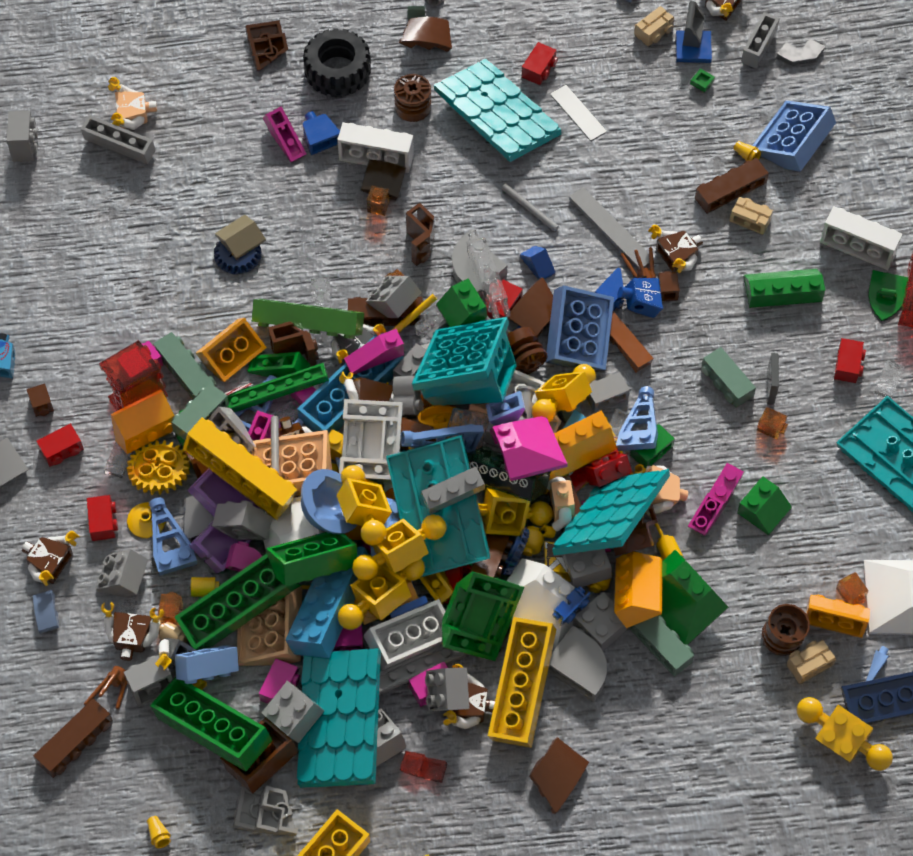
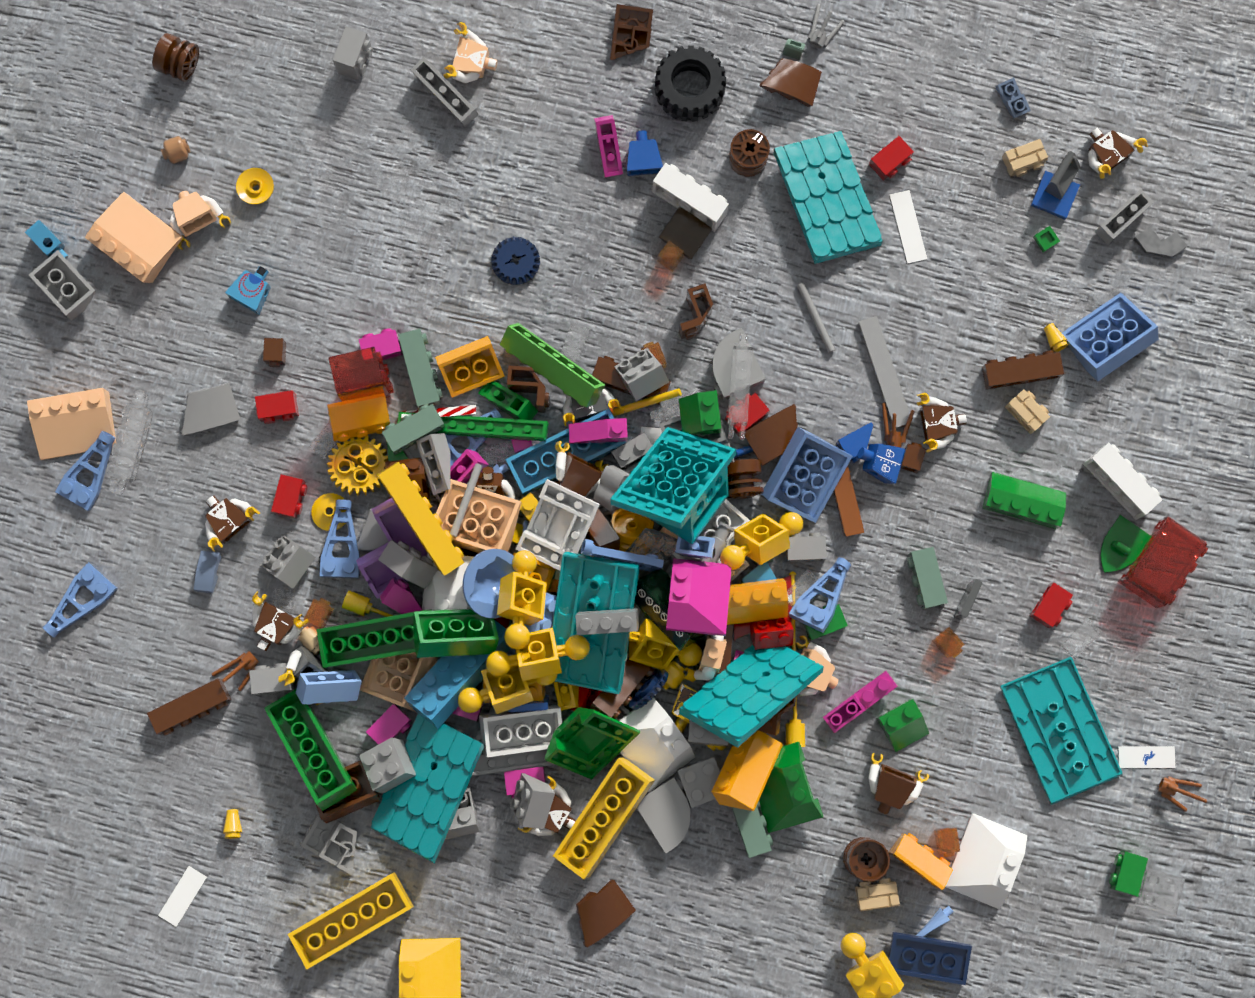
camera: 20 degrees right, 20 degrees up
dark tan slope [215,215,266,260] -> none
clear red slope [400,751,448,783] -> none
blue slope [520,246,556,280] -> none
blue hinge [552,586,591,626] -> none
none -> reddish brown torso [868,753,929,814]

